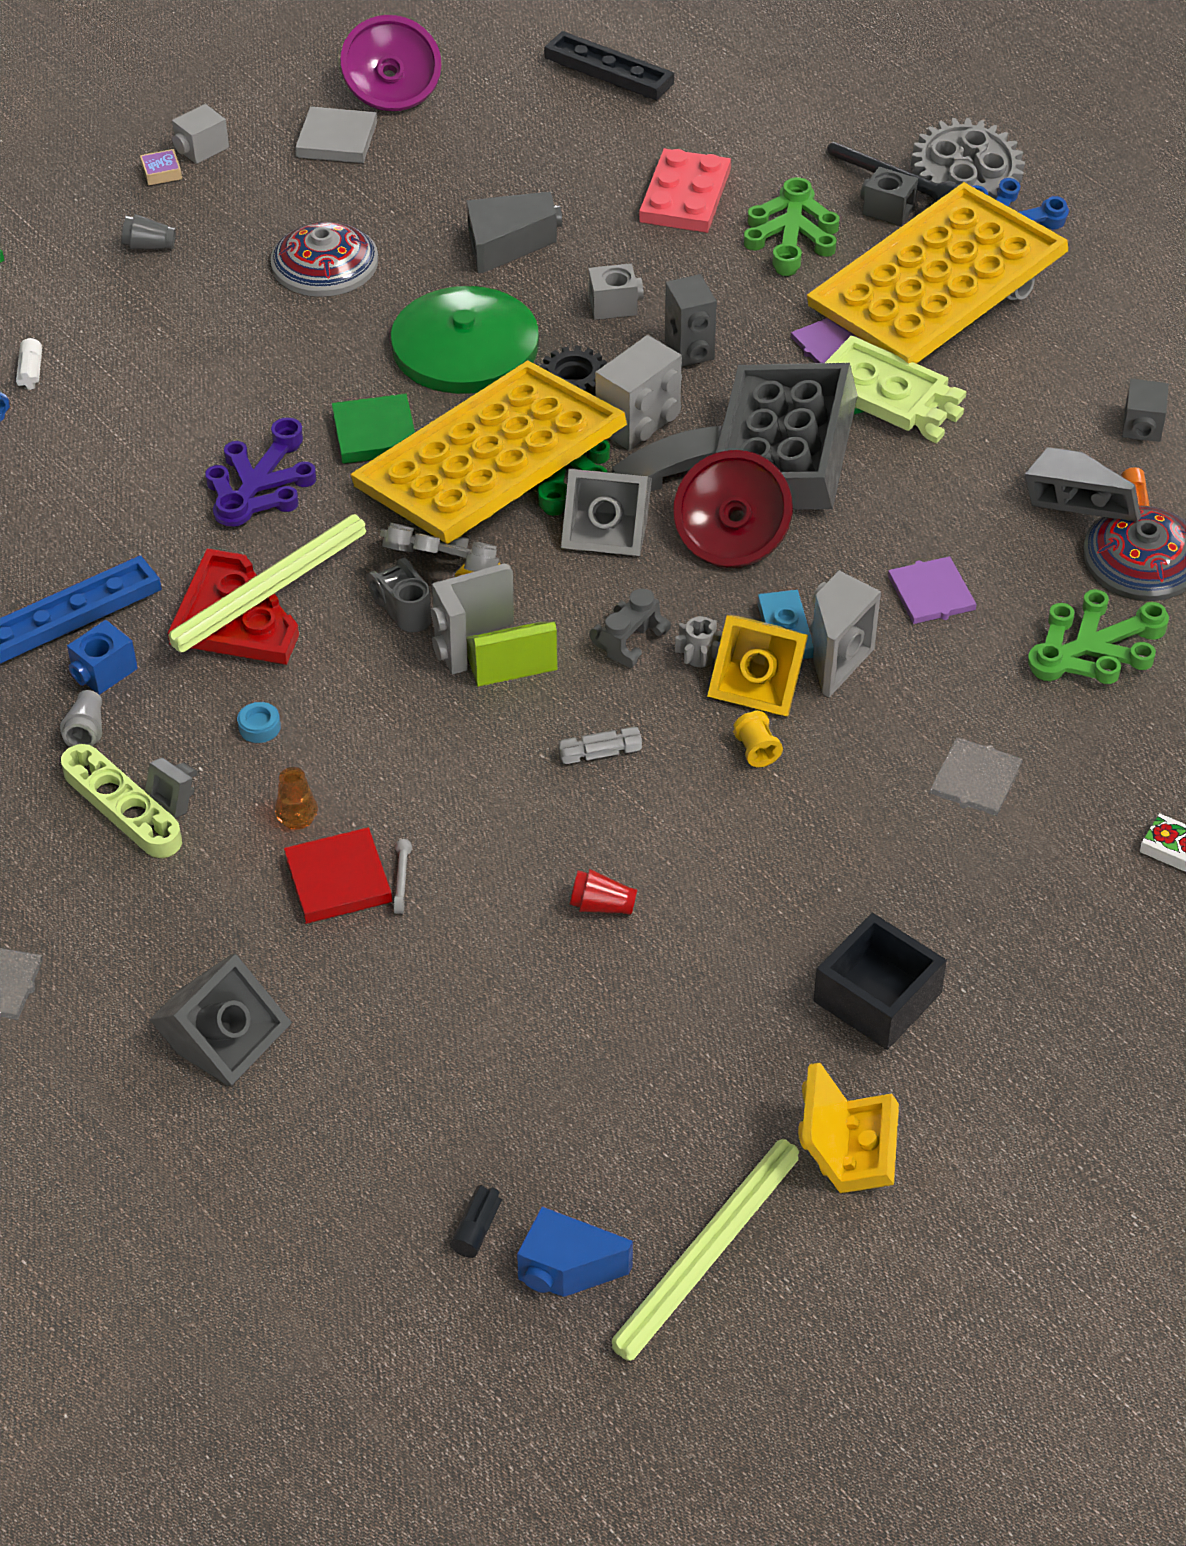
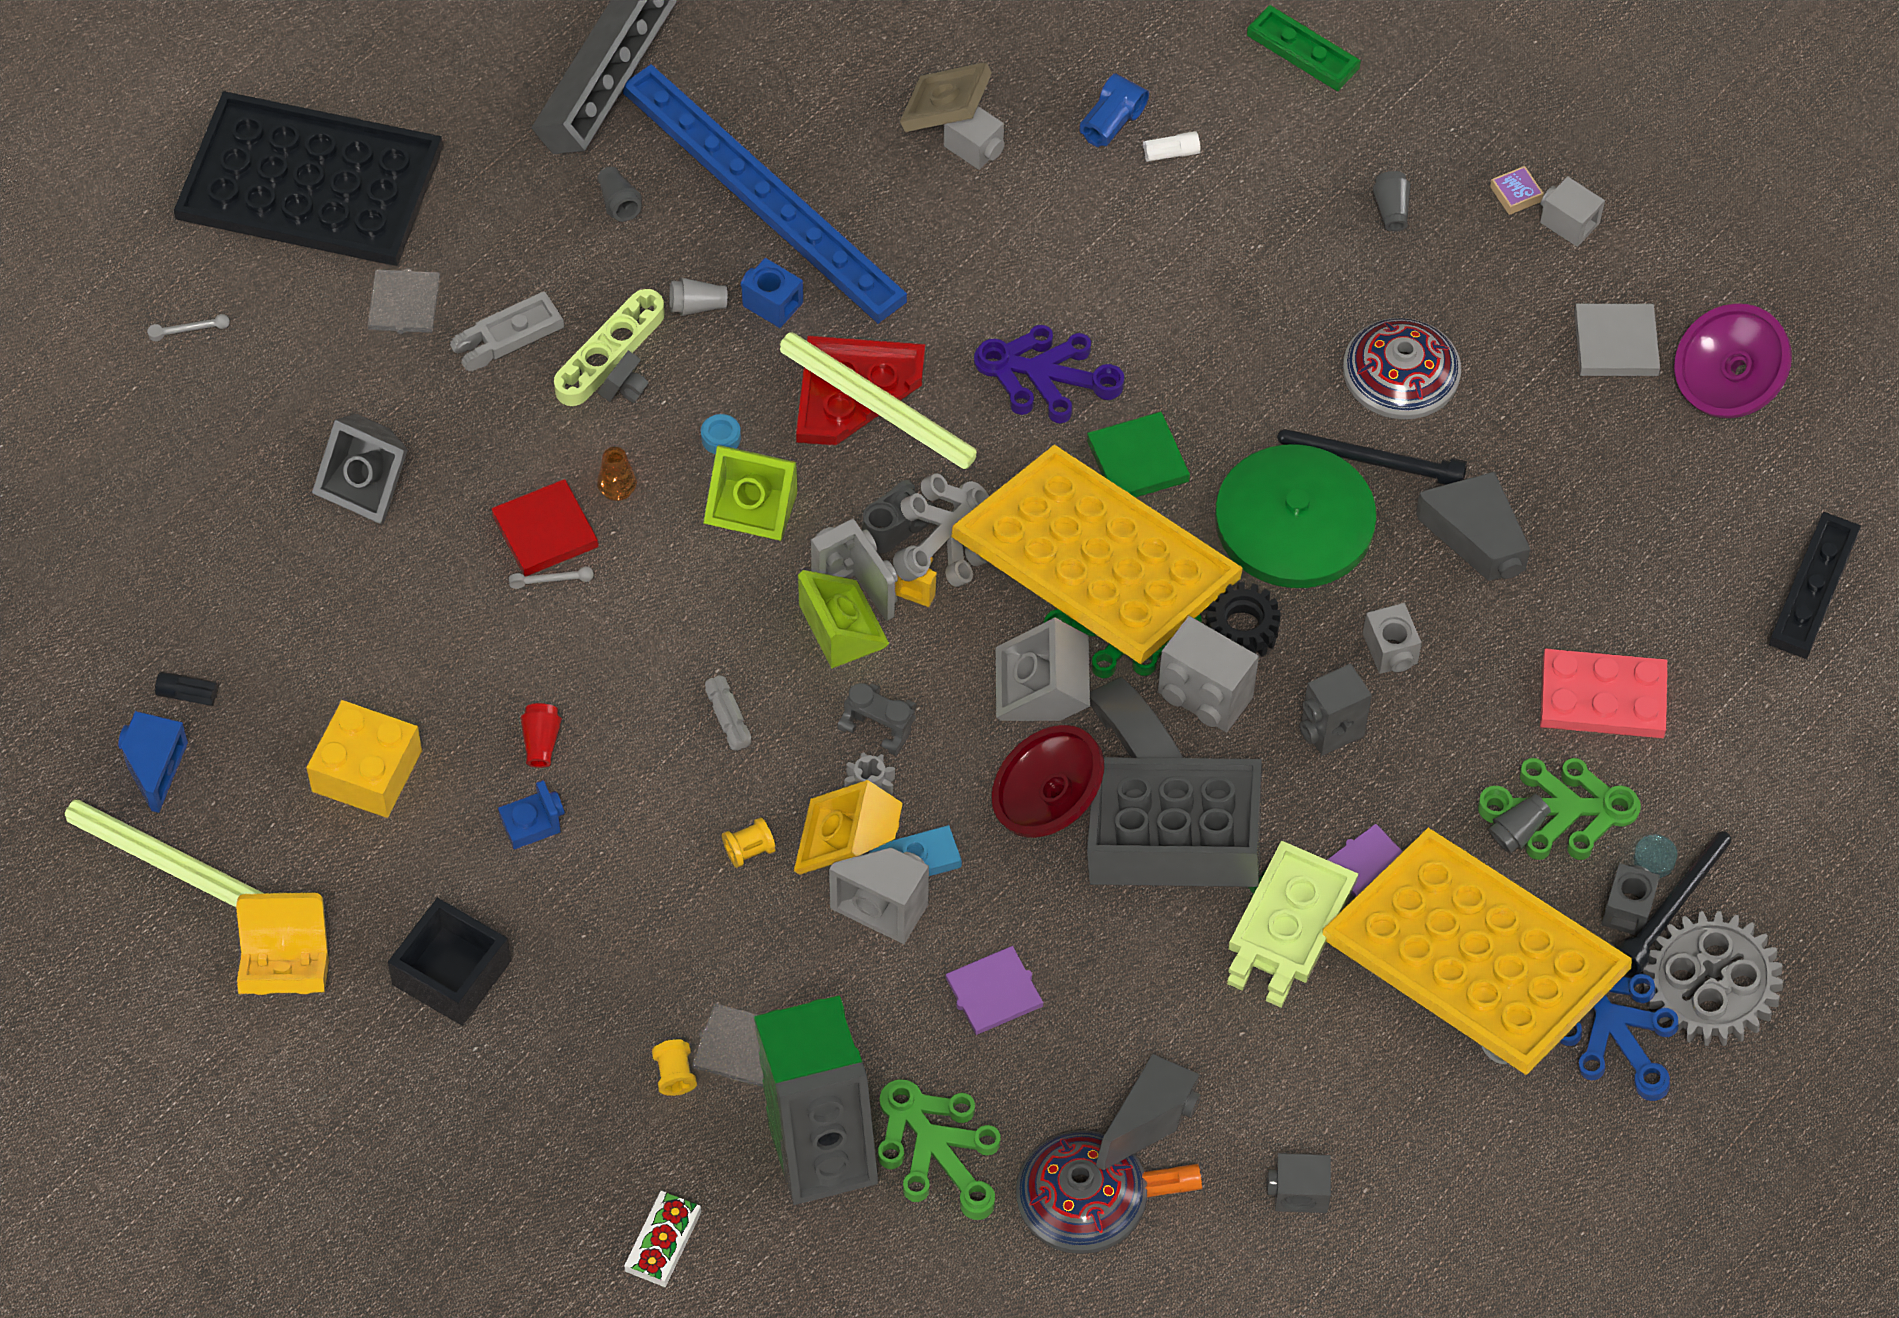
camera: 80 degrees right, 10 degrees up
none -> yellow brick [306,700,422,818]
none -> light grey hinge [450,292,564,372]
none -> blue bracket [498,780,564,849]
none -> yellow bush [652,1039,697,1096]
none -> lime slope [703,445,797,541]
none -> piece [754,995,878,1205]
none -> black piece [1277,429,1467,485]
none -> dark grey cone [1488,793,1551,854]
none -> clear light blue tile [1634,835,1678,878]

